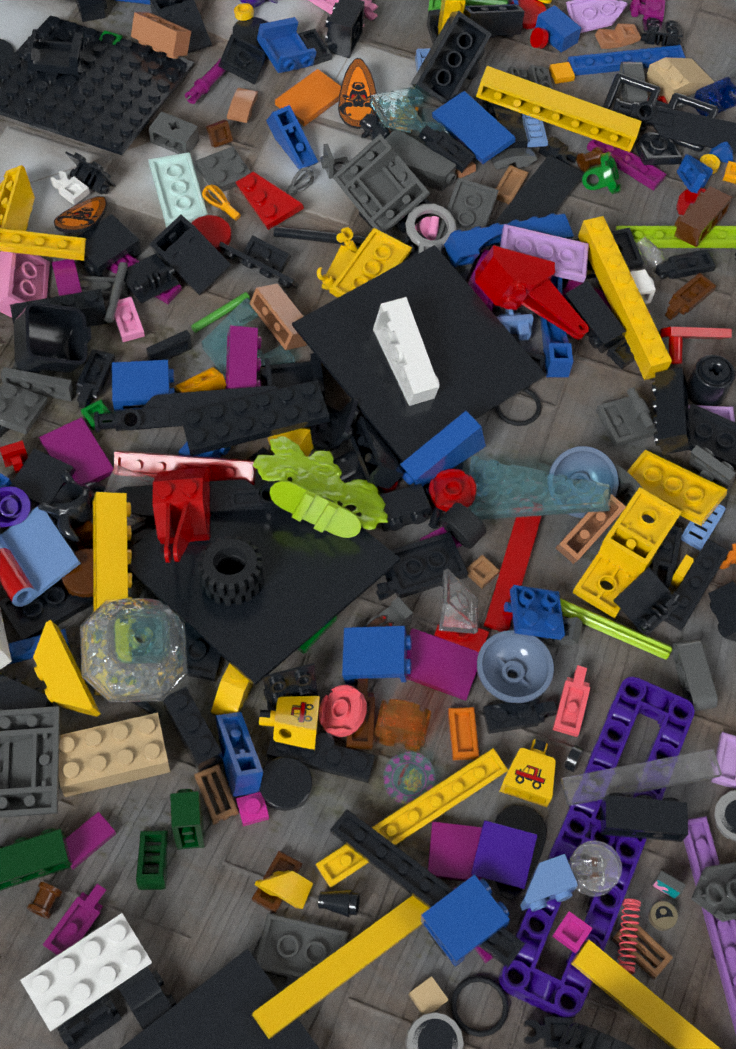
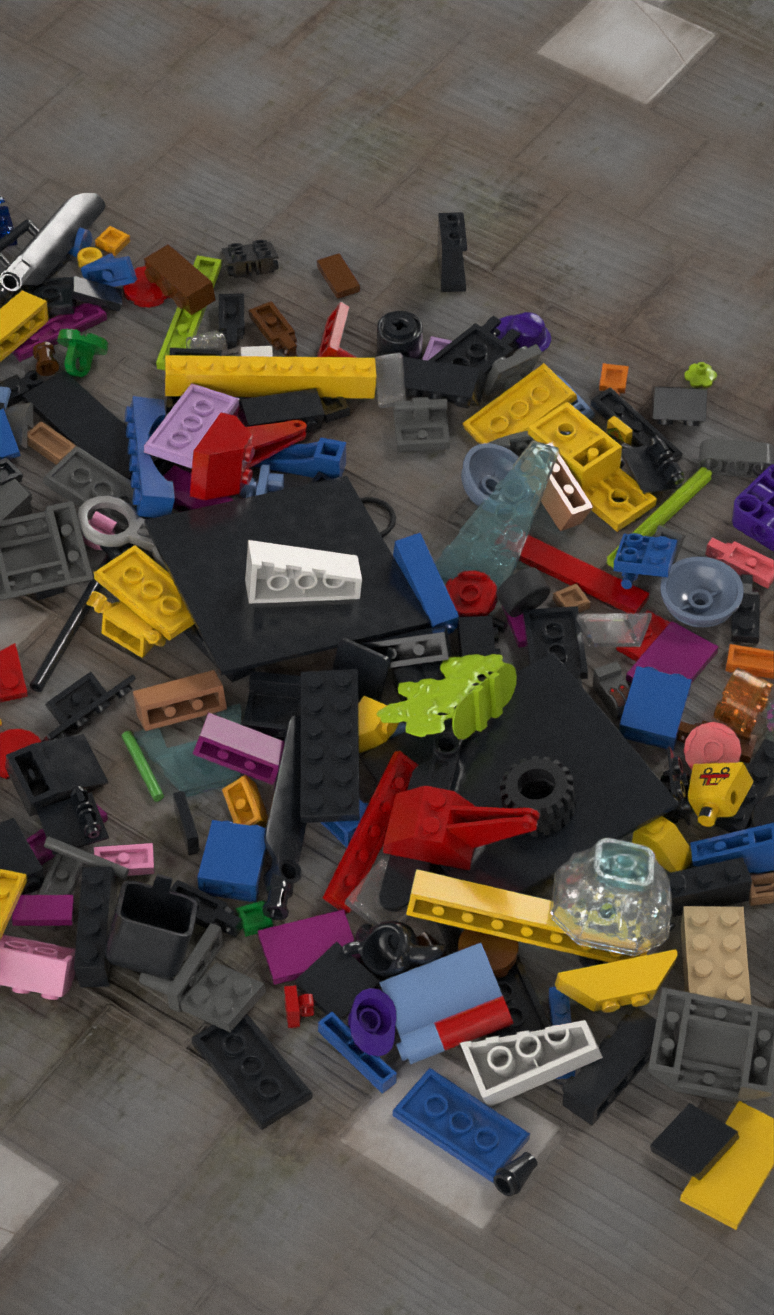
camera: 70 degrees left, 10 degrees down
none -> black tile [71,276,122,311]
none -> clear tile [375,353,406,408]

